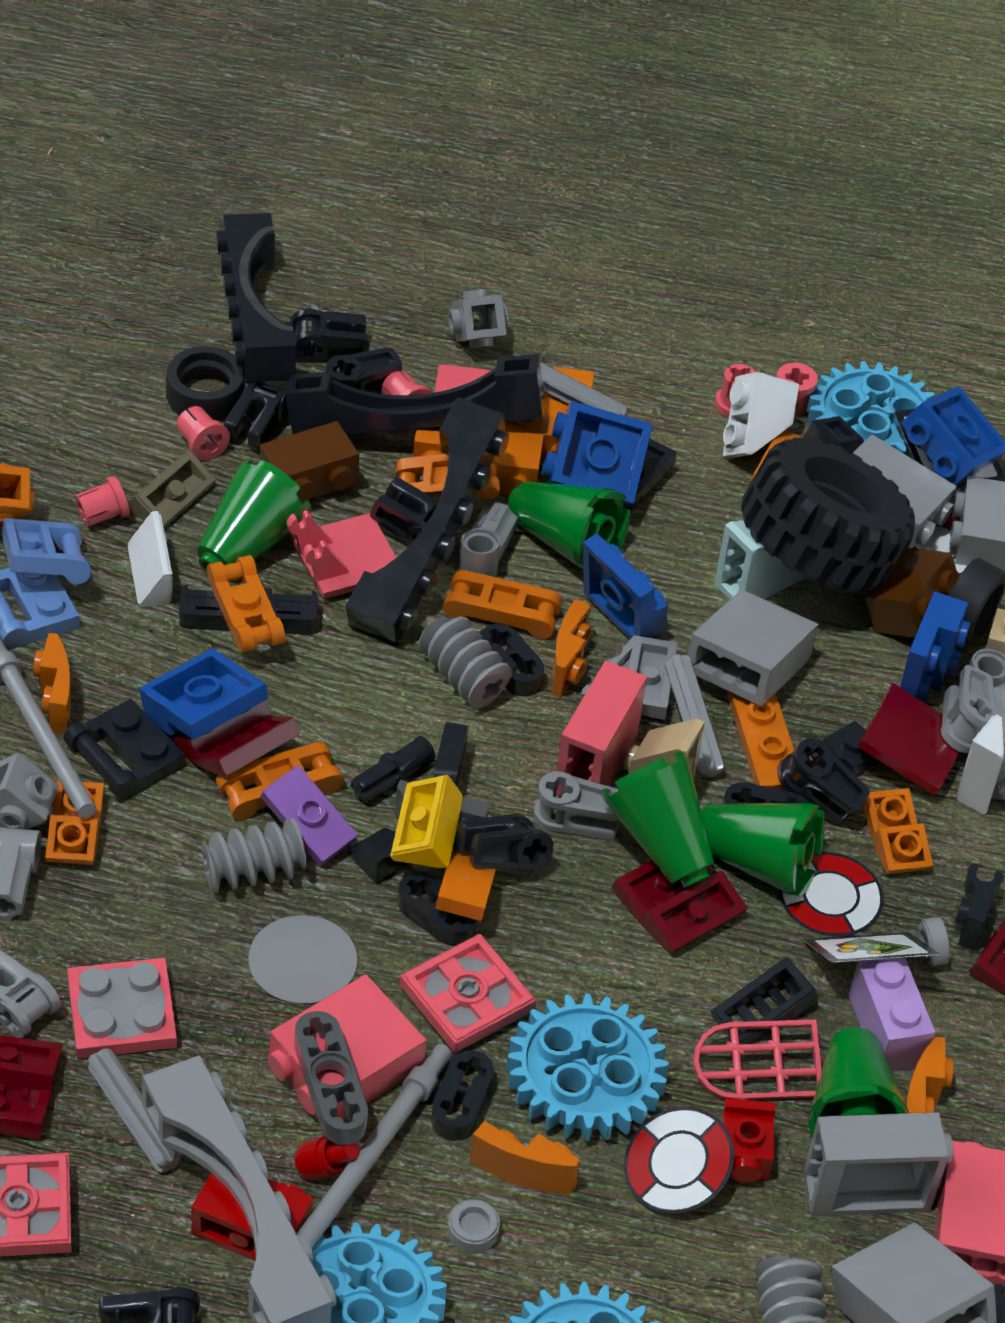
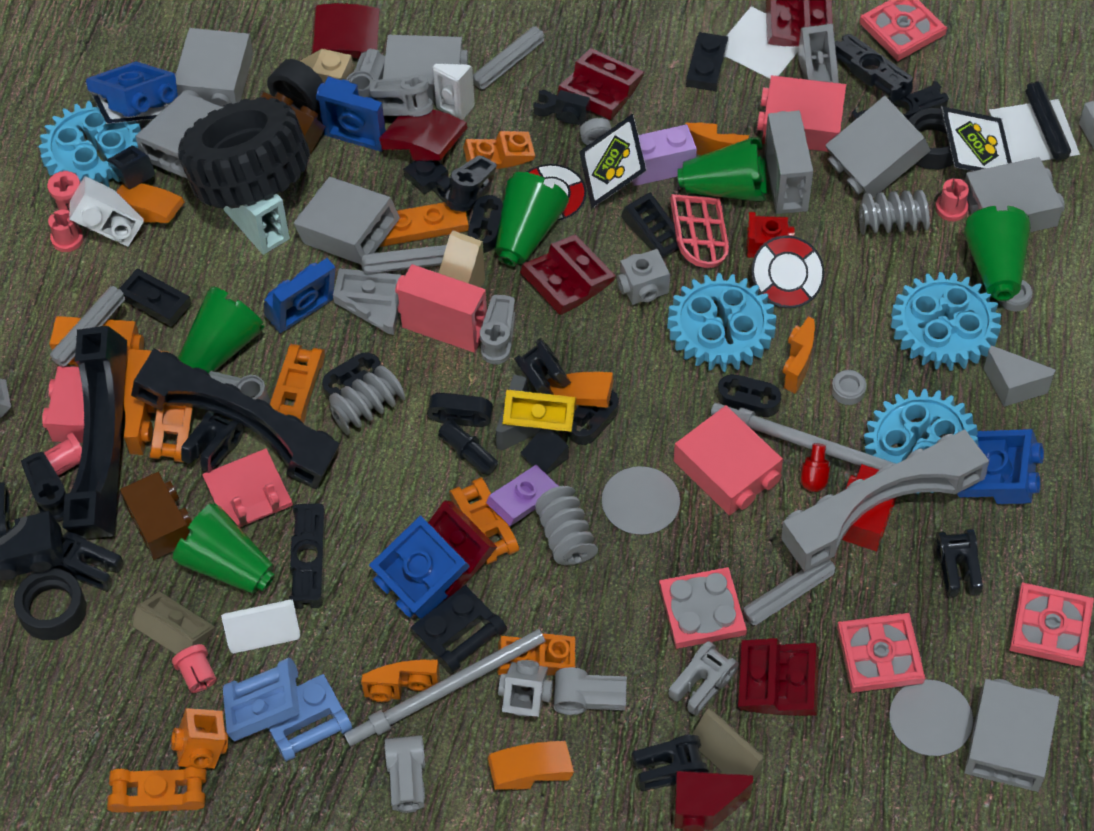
camera: 85 degrees left, 10 degrees up
coral bush [176,406,230,461] -> none
orange plate [207,555,285,653] -> none
dark grey beam [294,1011,368,1145] -> none
coral piece [399,934,536,1053] -> none
blue plate [541,401,653,507] -> none
orange slope [552,599,593,698] -> none
green cone [600,751,714,889] -> none
none -> light grey brick [617,249,670,305]

